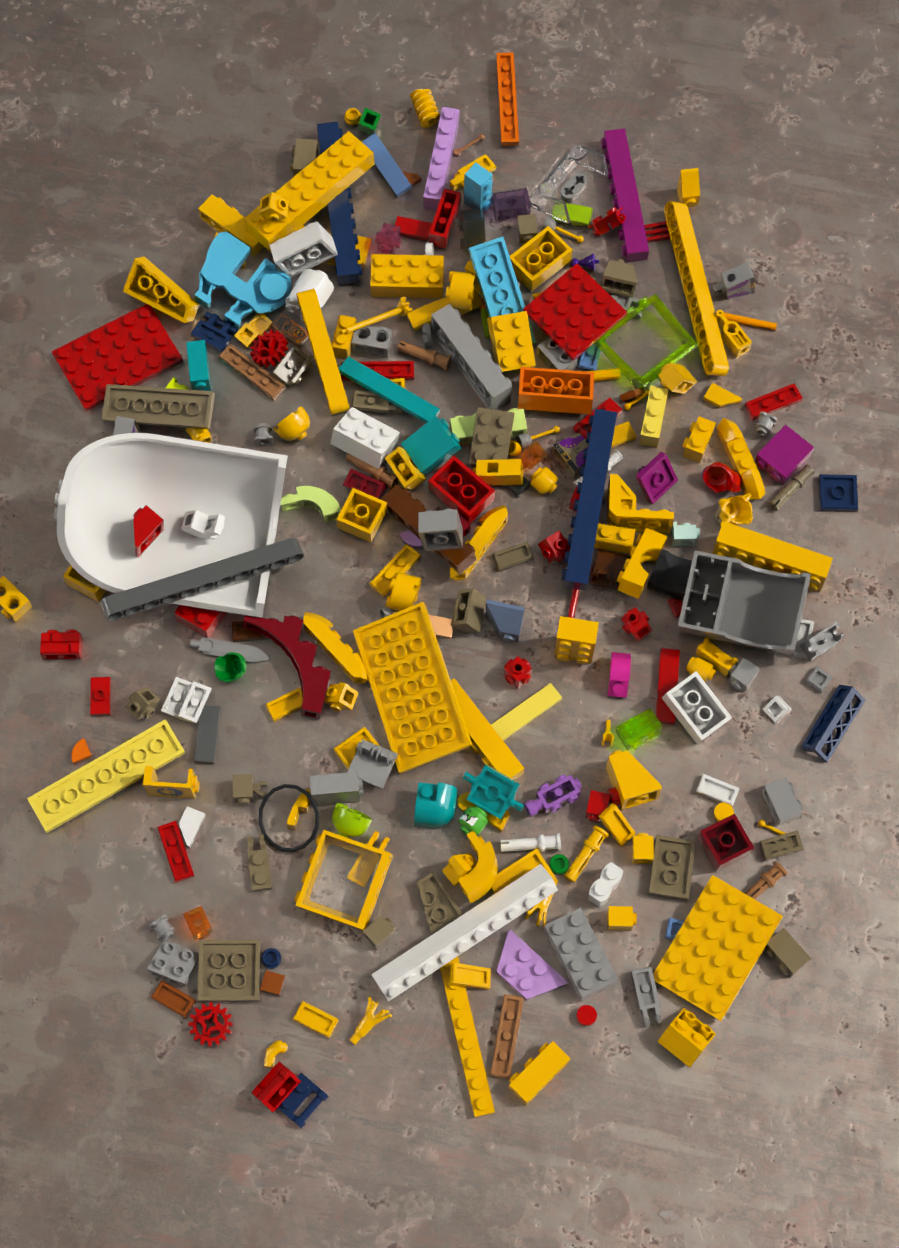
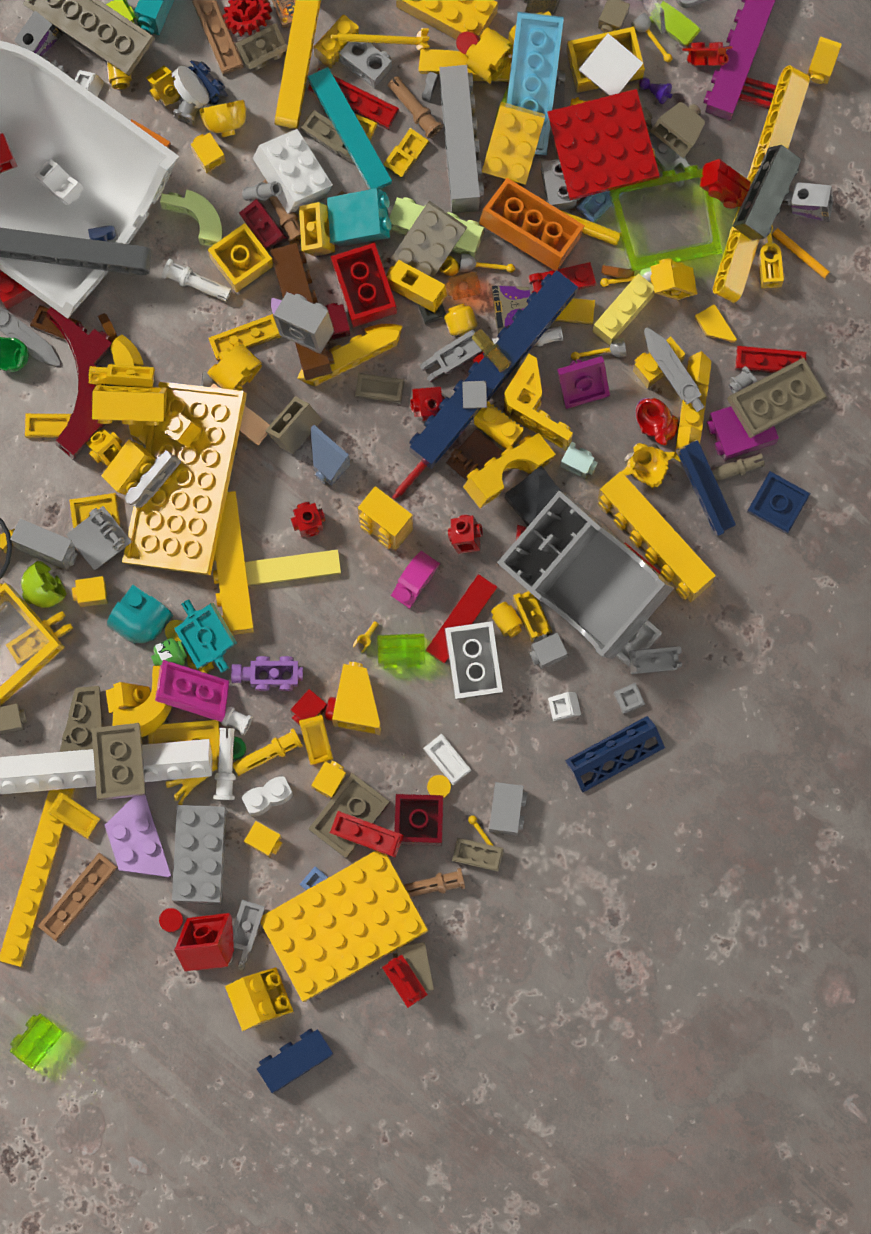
camera: 30 degrees right, 10 degrees up
yellow brick [509,1041,571,1105] -> none
none -> clear neon green brick [10,1013,64,1070]
none -> yellow brick [72,576,108,607]
none -> dark blue tile [88,226,116,242]
none -> yellow hinge [89,364,155,387]
none -> dark tan plate [91,723,146,800]
none -> yellow brick [92,385,167,425]
none -> dark orange tile [97,313,118,343]
none -> yellow brick [101,439,156,495]
none -> light grey hinge [125,451,181,508]
none -> yellow brick [146,65,181,106]
none -> dark pink tile [155,660,229,722]
none -> white pin [161,259,232,302]
none -> yellow brick [161,409,202,448]
none -> white tile [172,66,209,108]
none -> red slope [174,913,234,971]
none -> dark blue hinge [187,60,228,106]
none -> yellow brick [190,132,226,173]
none -> white pin [213,728,236,800]
none -> light grey pin [242,181,282,202]
none -> dark blue brick [256,1028,334,1094]
none -> red tile [330,811,404,858]
none -> red hinge [382,955,428,1008]
none -> yellow slope [383,128,430,178]
none -> light grey hinge [420,330,485,382]
none -> red tile [456,31,480,55]
none -> light grey slope [462,381,487,409]
none -> clear yellow axle [472,329,511,373]
none -> hinge [571,338,627,361]
none -> white tile [578,34,643,96]
none -> light grey piece [644,328,704,412]
none -> dark blue fence [676,440,736,536]
none -> red brick [700,159,751,209]
none -> dark tan tile [727,358,827,438]
none -> pearl dark grey brick [732,145,802,241]

